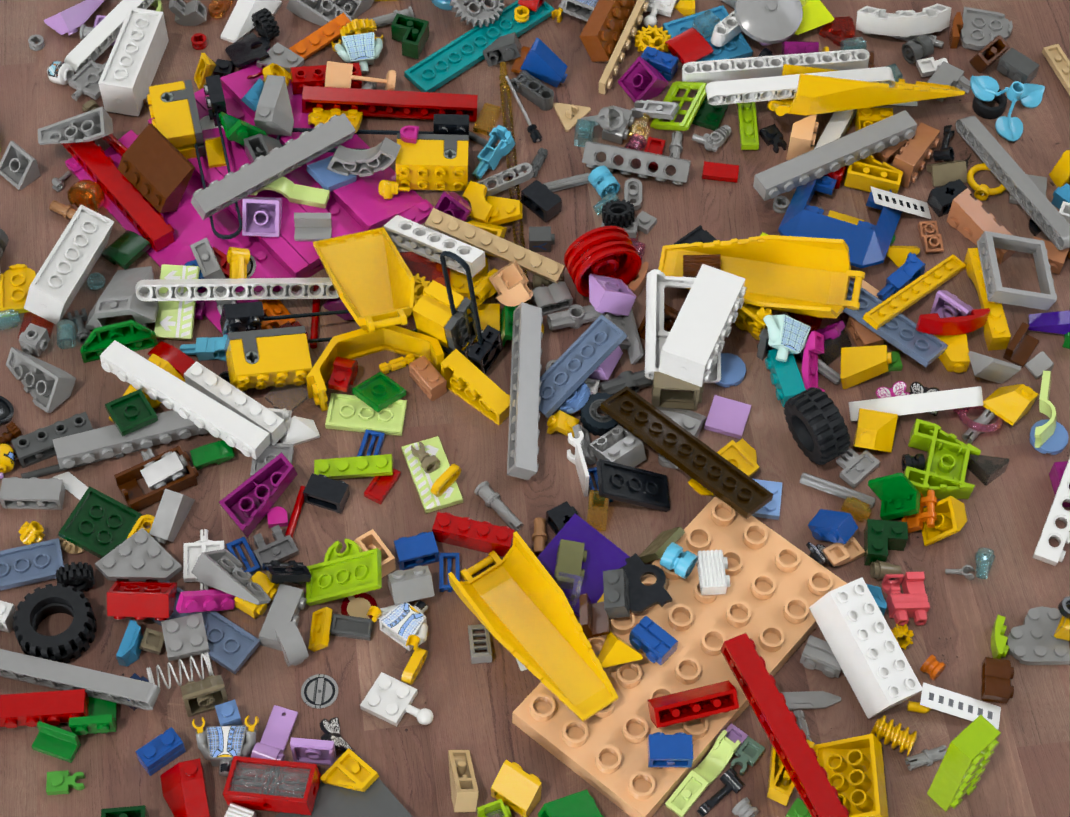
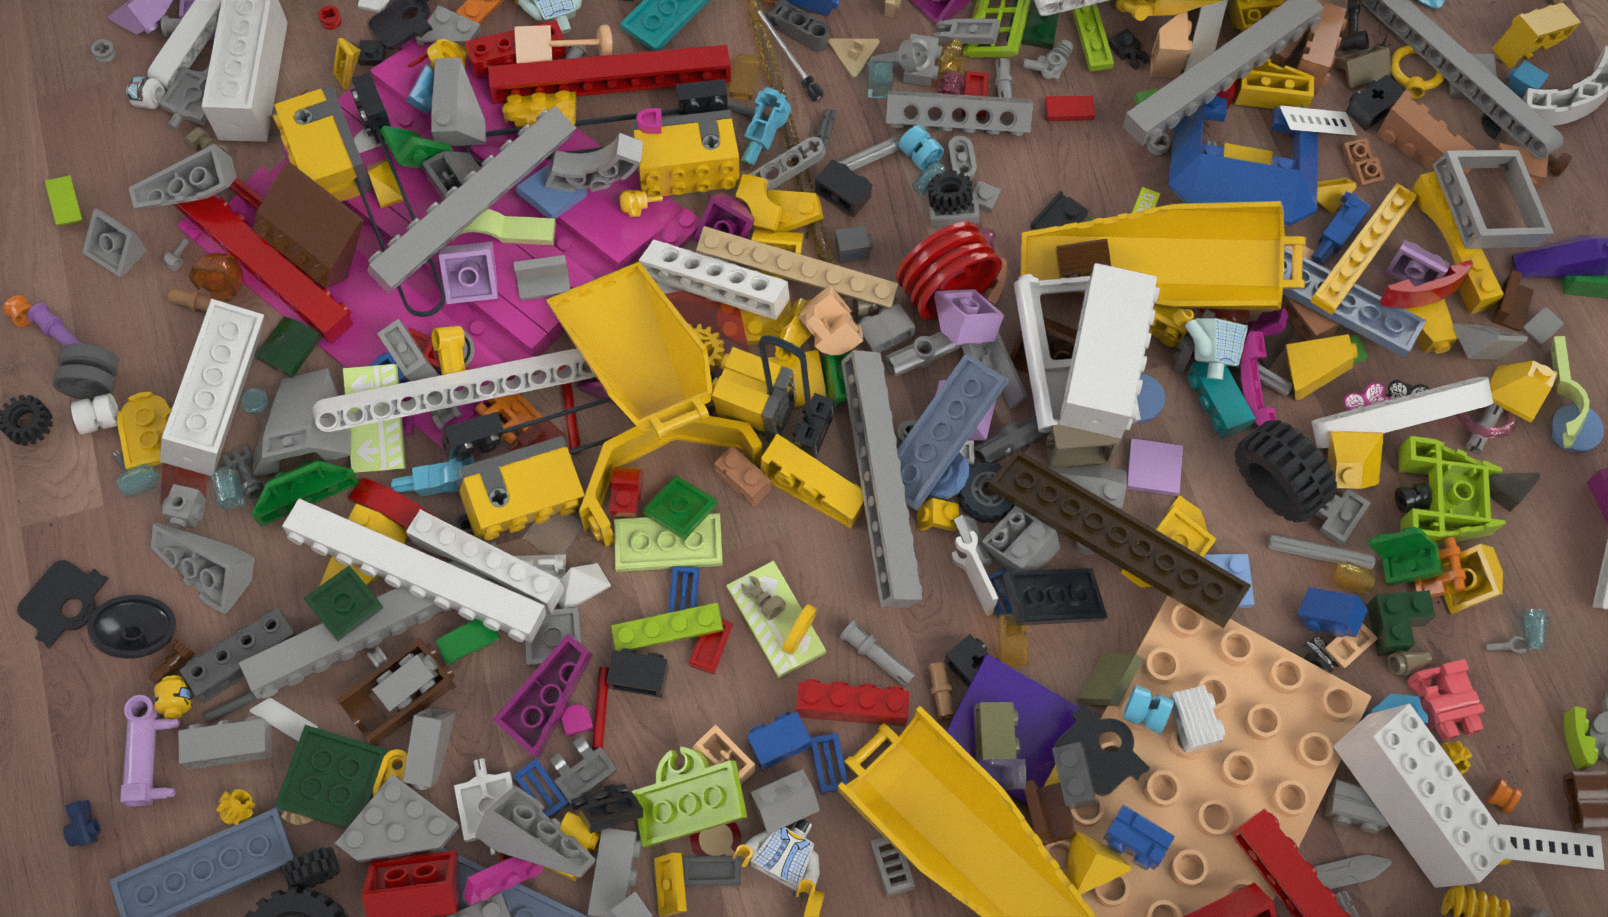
camera: 10 degrees left, 10 degrees up
yellow axle [379,353,415,374] -> none

